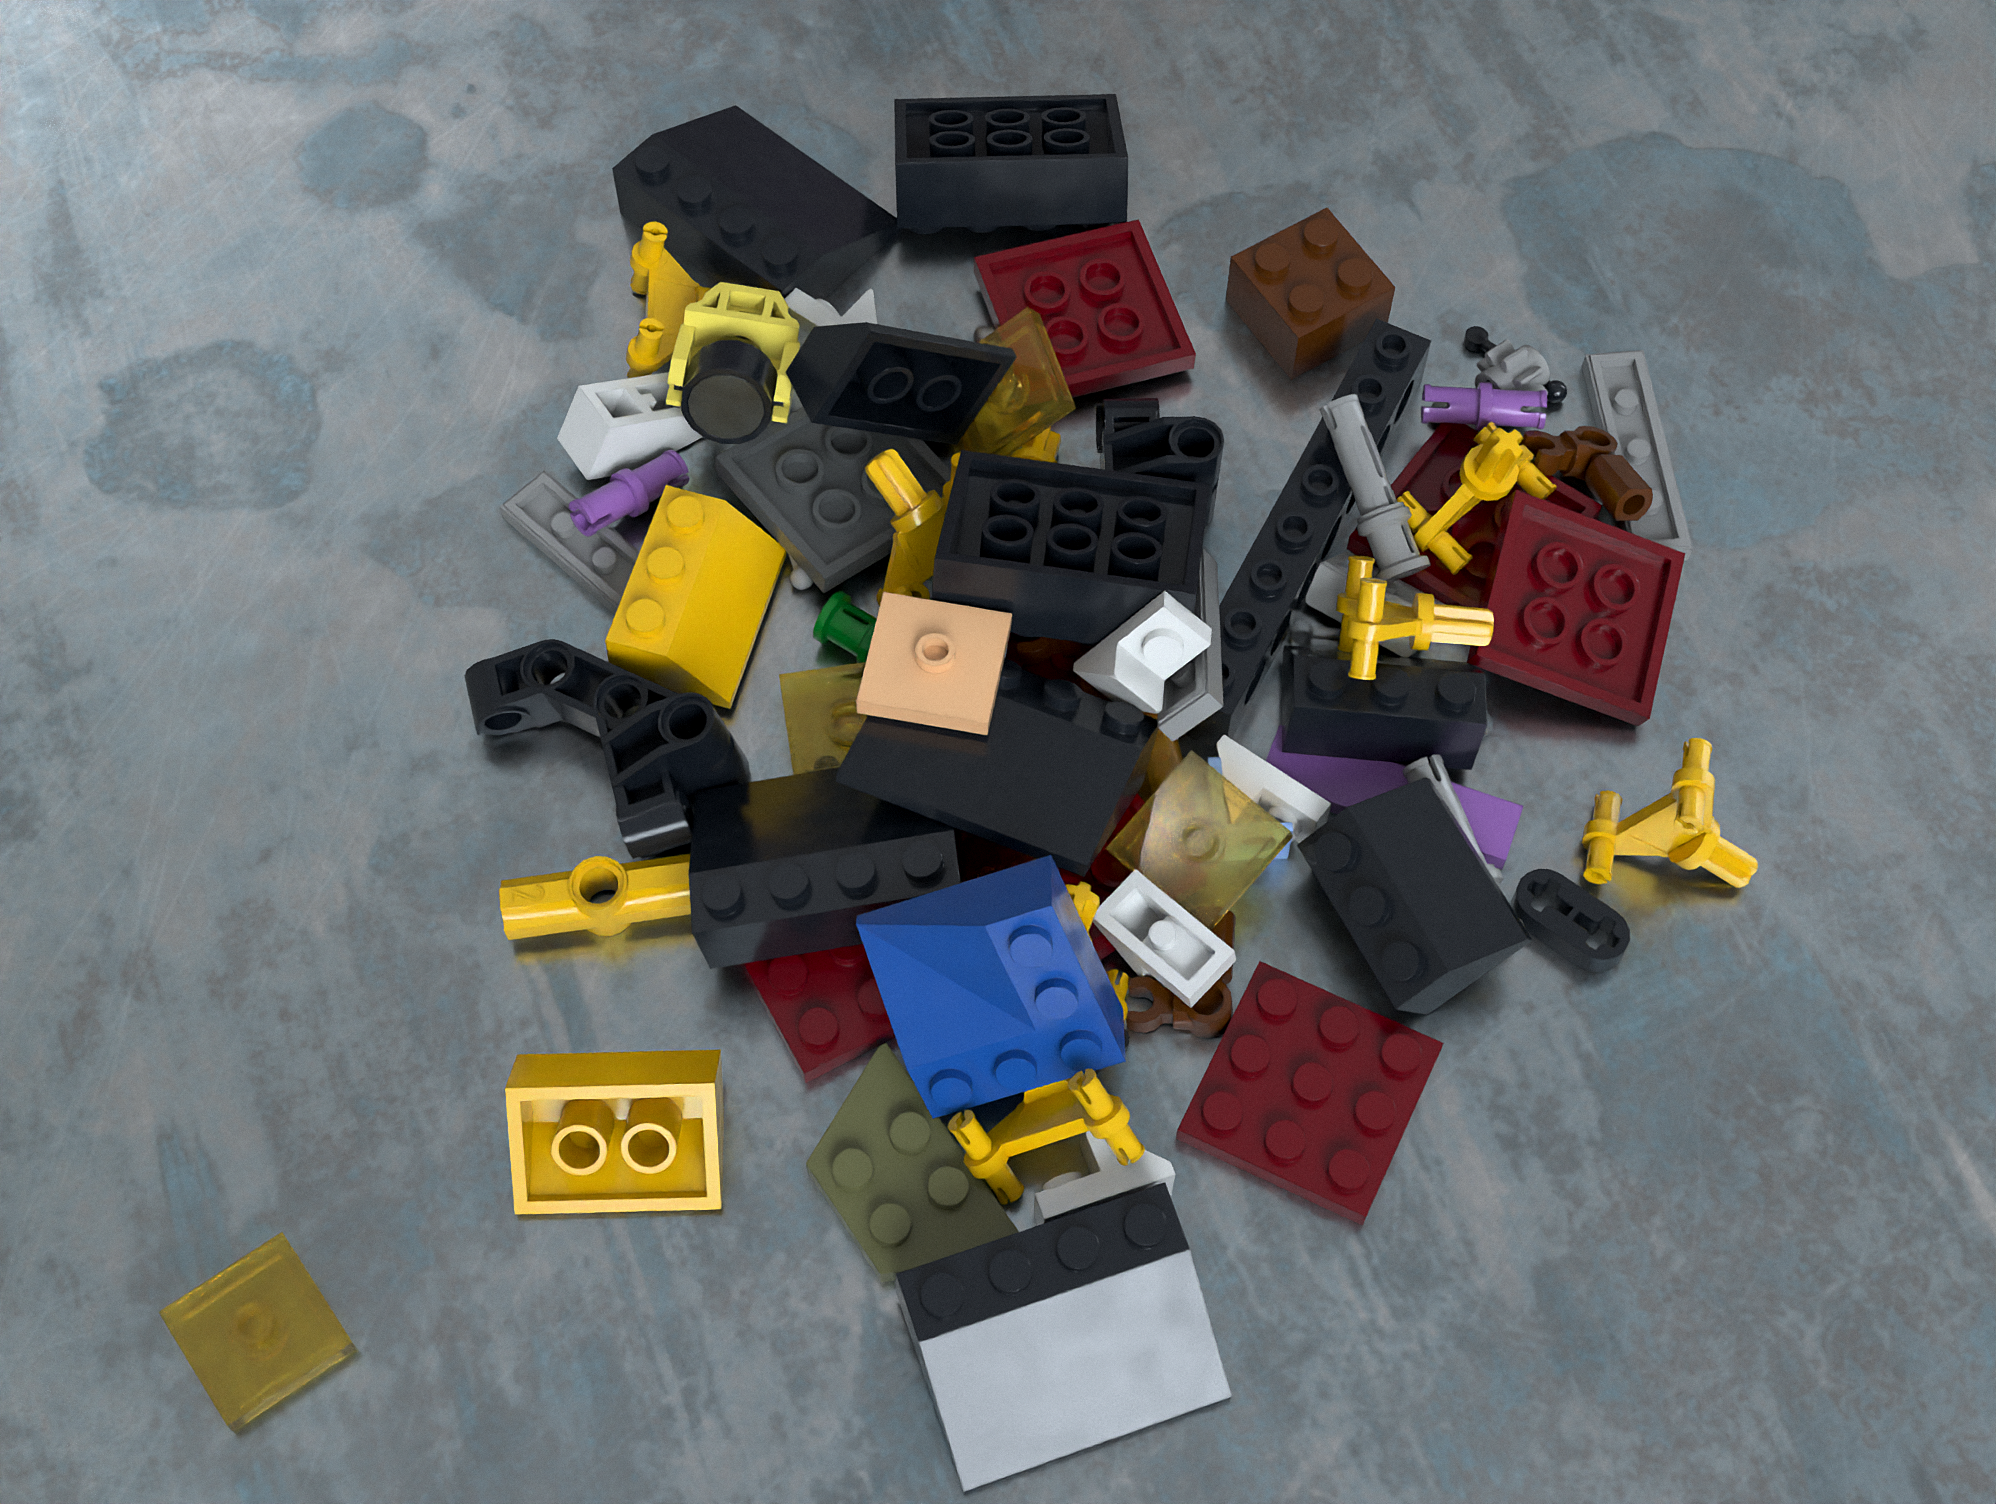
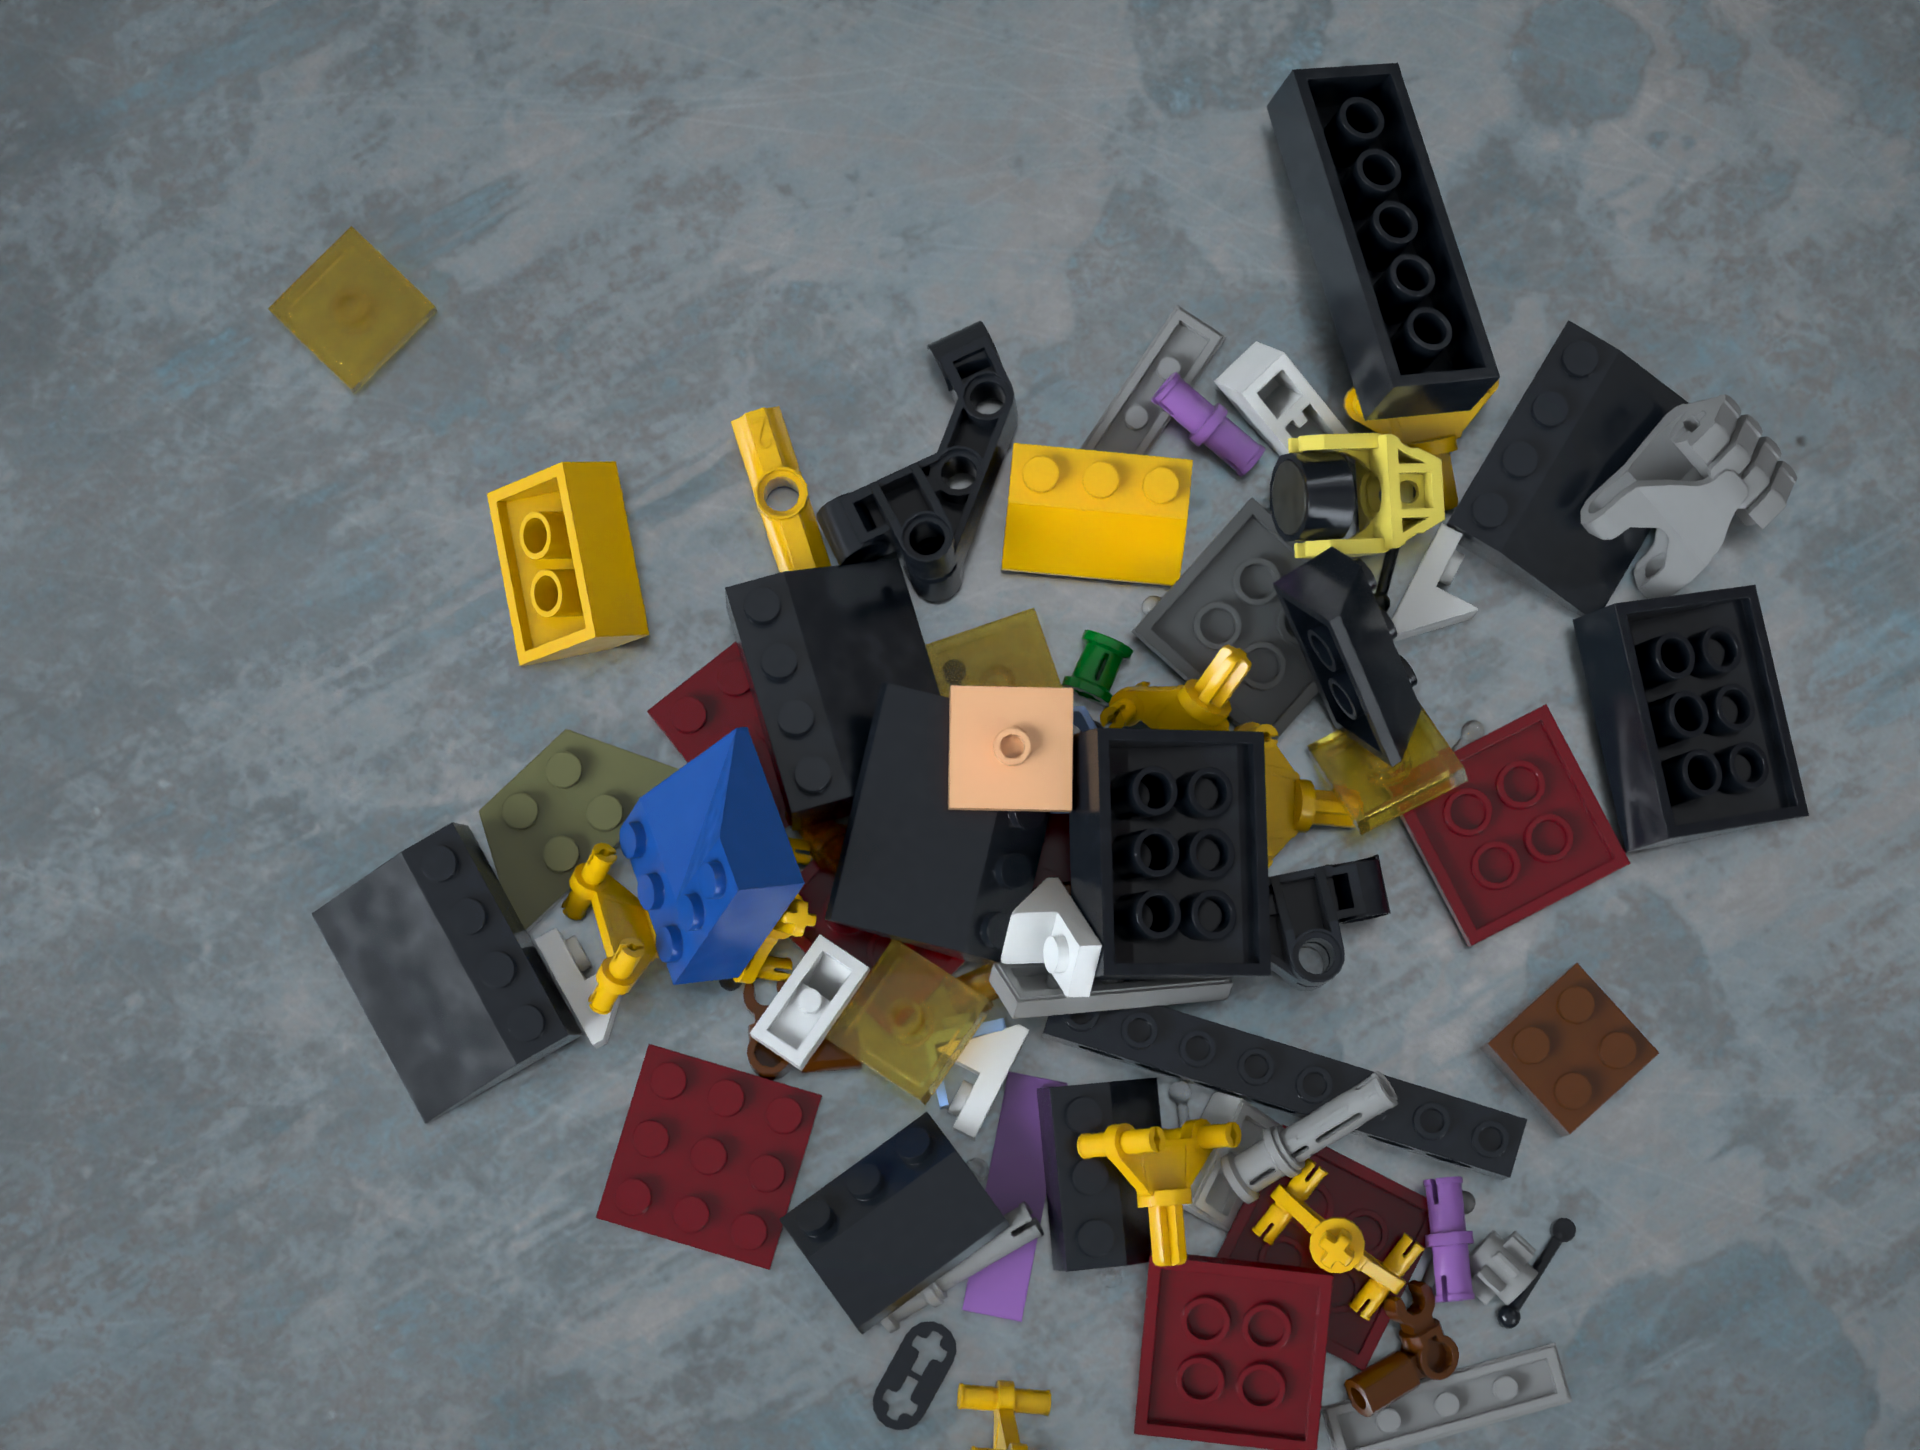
camera: 80 degrees right, 20 degrees up
none -> black brick [1266,63,1500,421]
none -> light grey piece [1580,394,1797,599]

